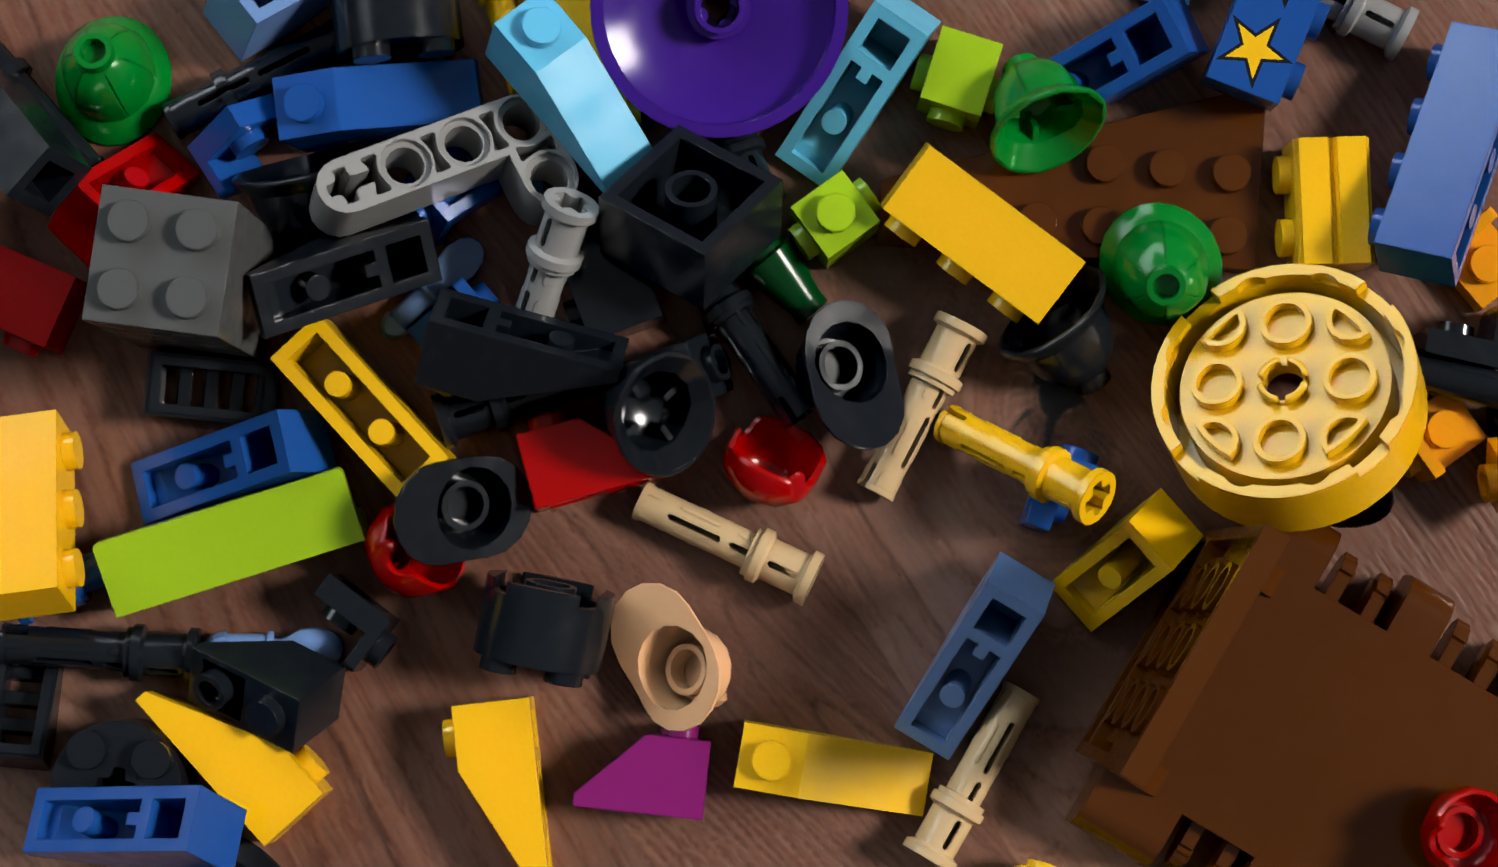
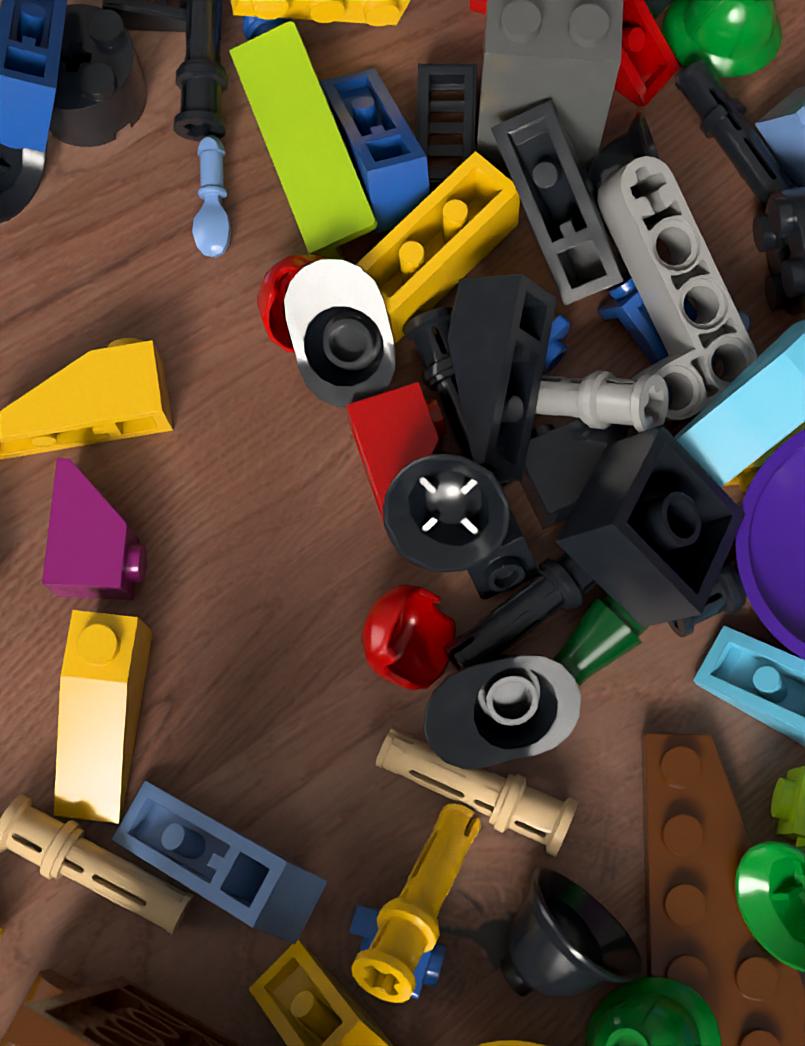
camera: 90 degrees right, 10 degrees down
yellow slope [135,690,333,846] -> none
blue bracket [187,94,277,199] -> none
black slope [187,641,346,754] -> none
blue slope [272,59,483,153] -> none
black bracket [314,573,400,672] -> none
medium blue piece [380,237,485,339] -> none
black brick [473,570,616,688] -> none
light nougat piece [610,583,732,731] -> none
tan pin [632,482,826,606] -> none
lime brick [787,170,881,269] -> none
yellow brick [881,142,1086,324] -> none

